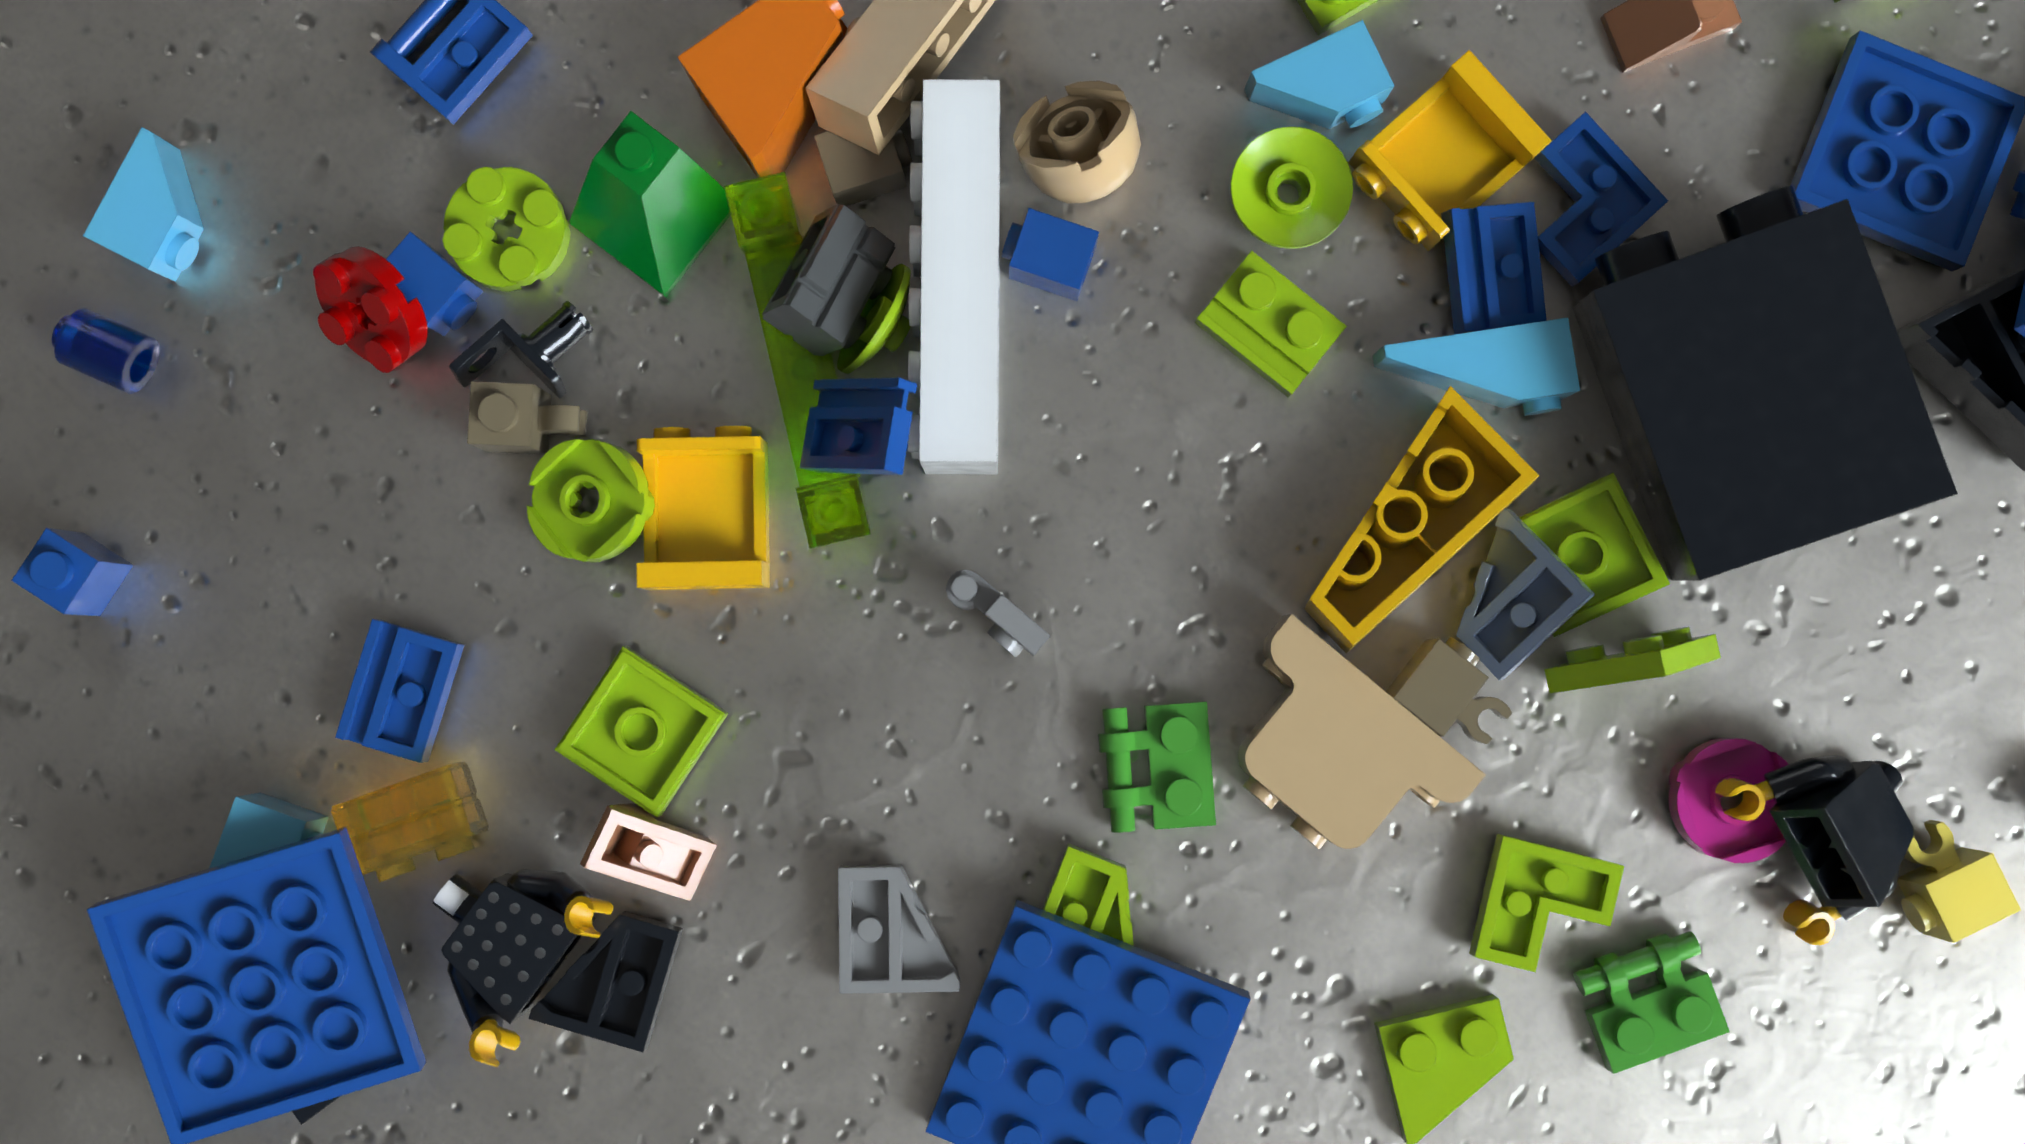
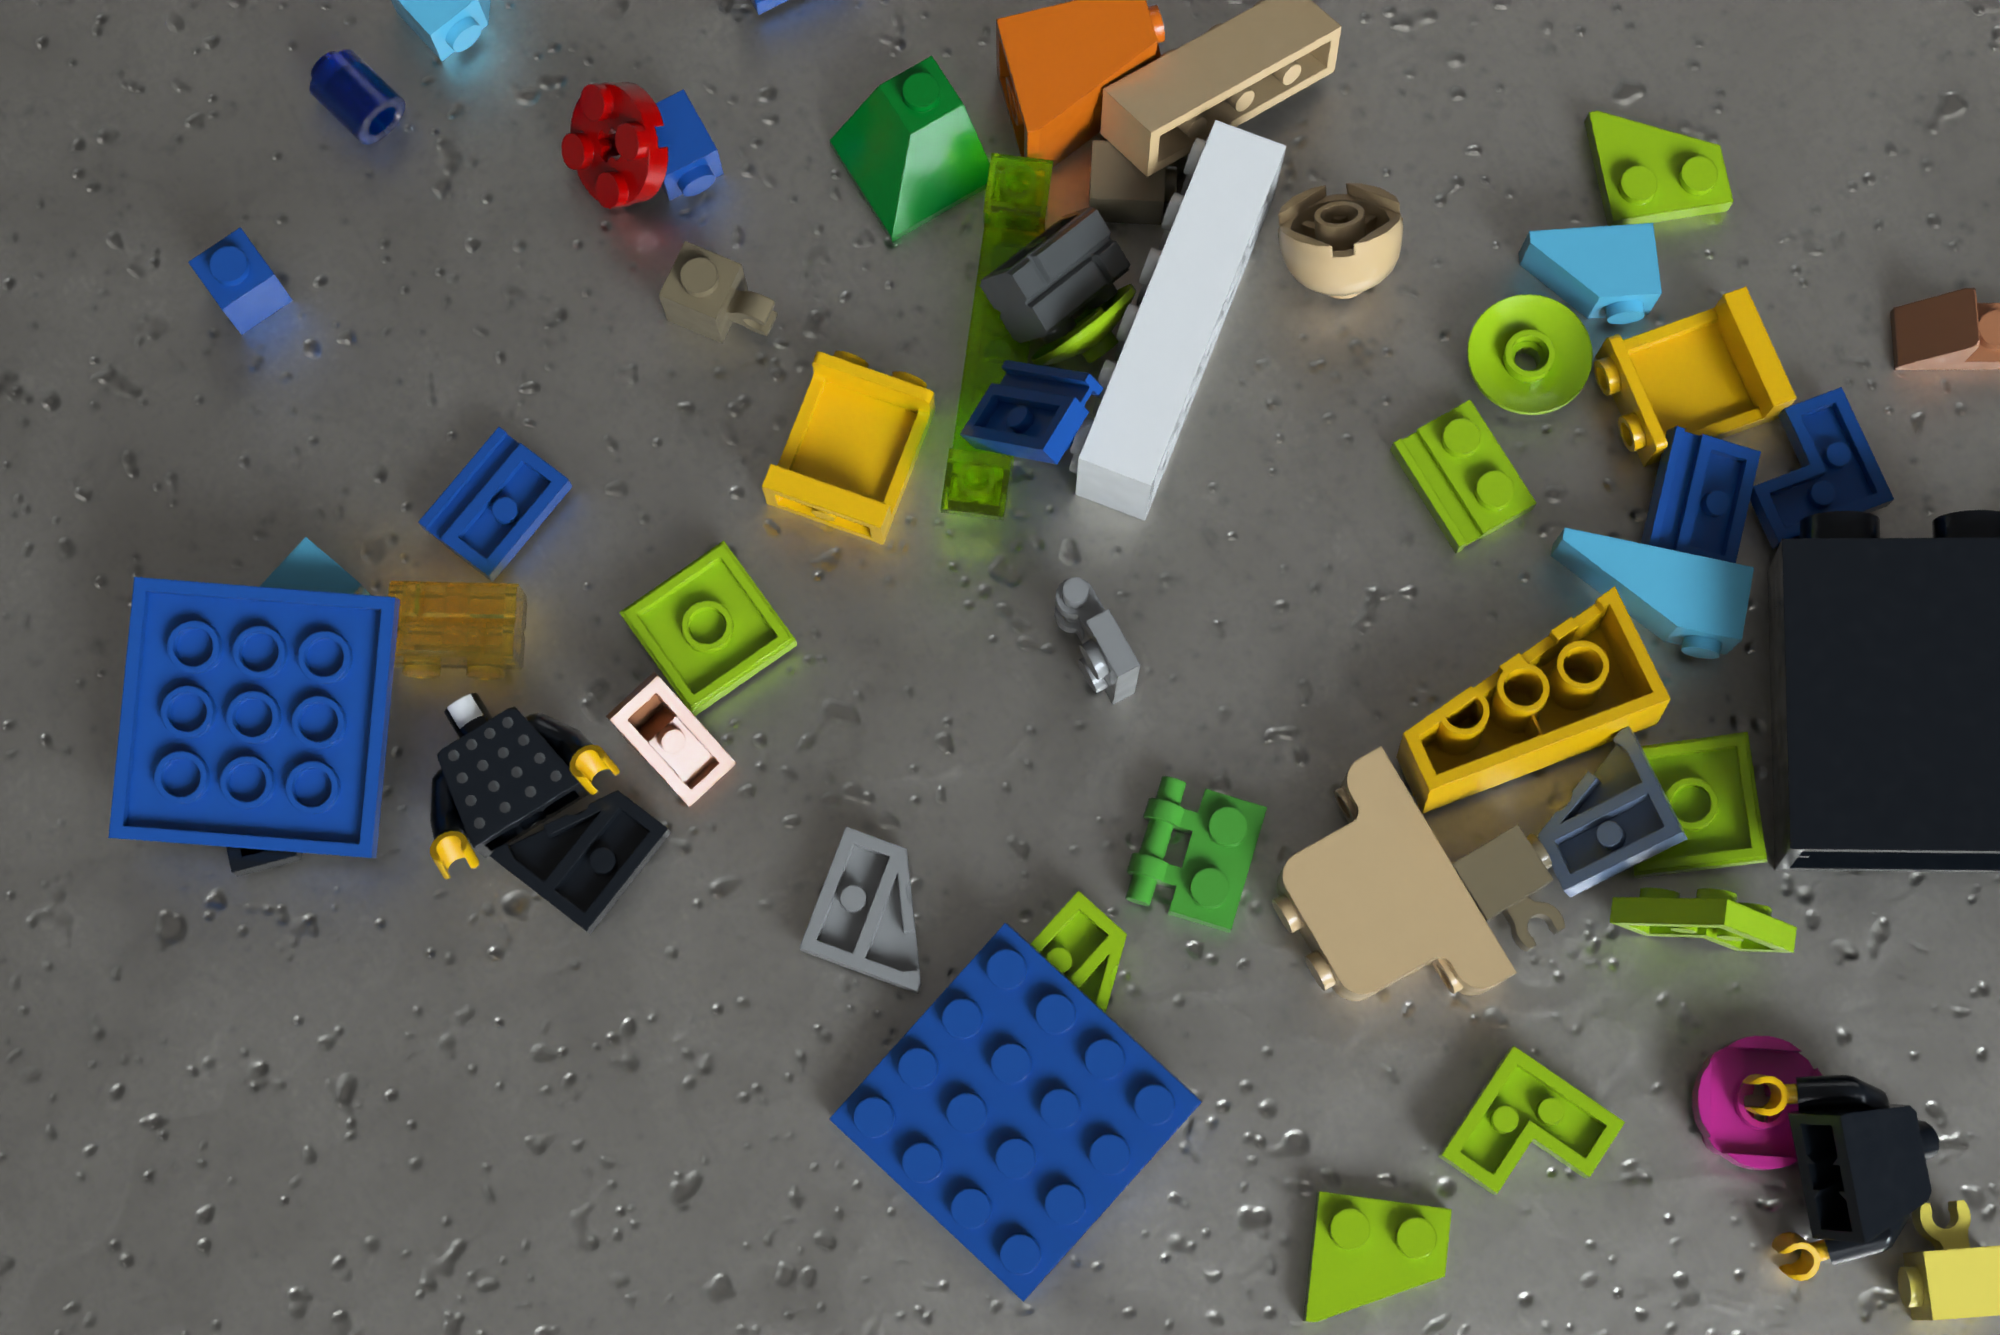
camera: 20 degrees right, 10 degrees down
lime plate [443,167,570,292] -> none
black bracket [449,300,594,399] -> none
lime plate [527,439,655,563] -> none
blue brick [1001,208,1099,301] -> none
bright green plate [1574,931,1730,1074] -> none

